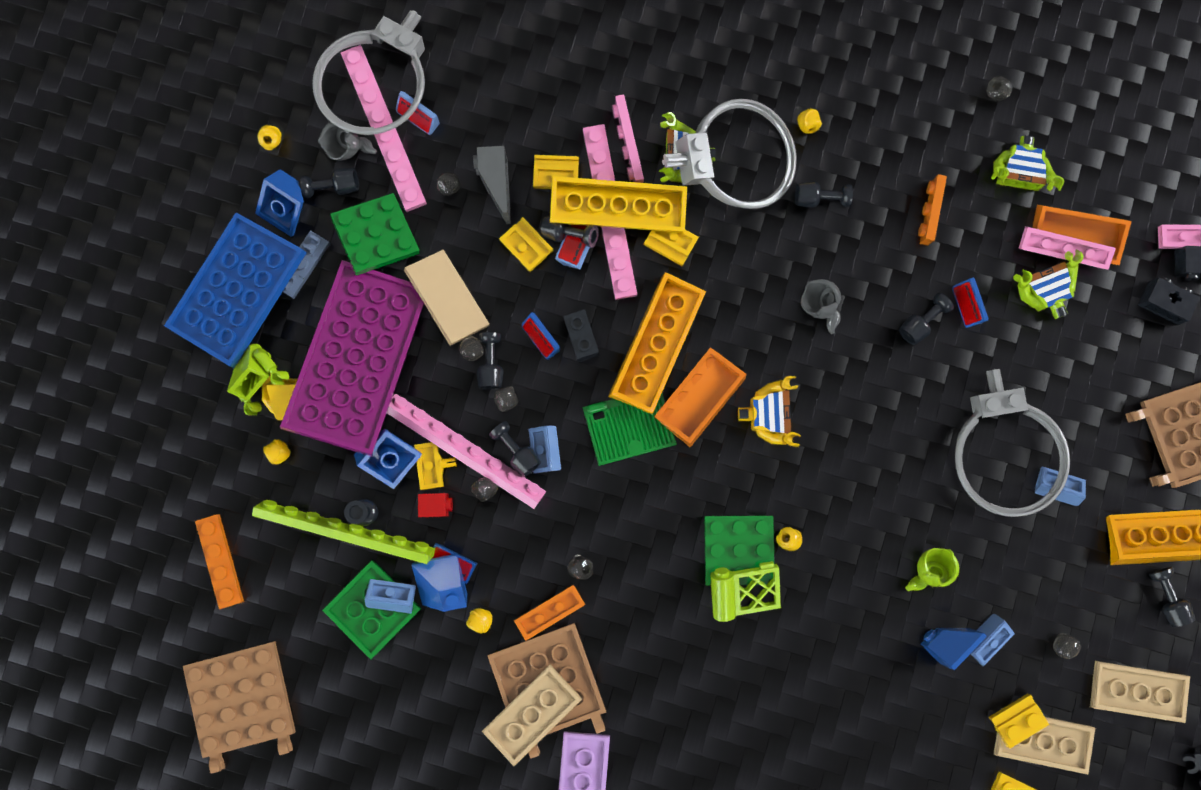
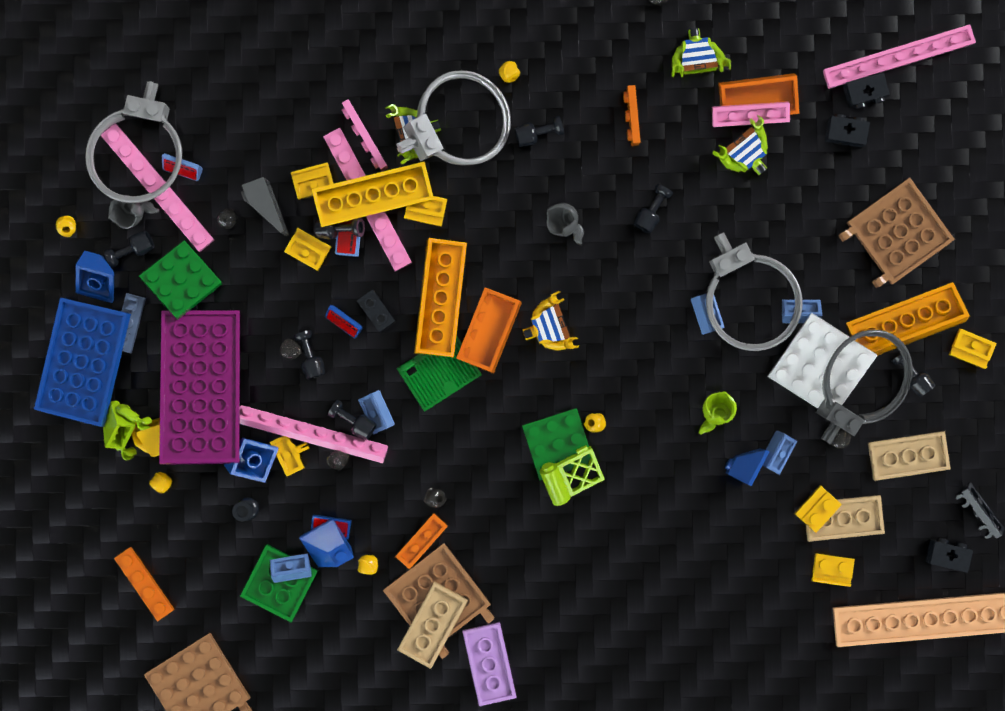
camera: 15 degrees left, 5 degrees up
lime plate [252,500,435,564] -> none
tan tile [404,250,489,346] -> none
red brick [418,493,453,517] -> none
clear smoke piece [494,386,519,412] -> none
slope [952,277,989,328] -> none
none -> medium blue slope [691,293,725,335]
none -> white plate [768,313,877,408]
none -> dark grey brick [815,329,913,444]

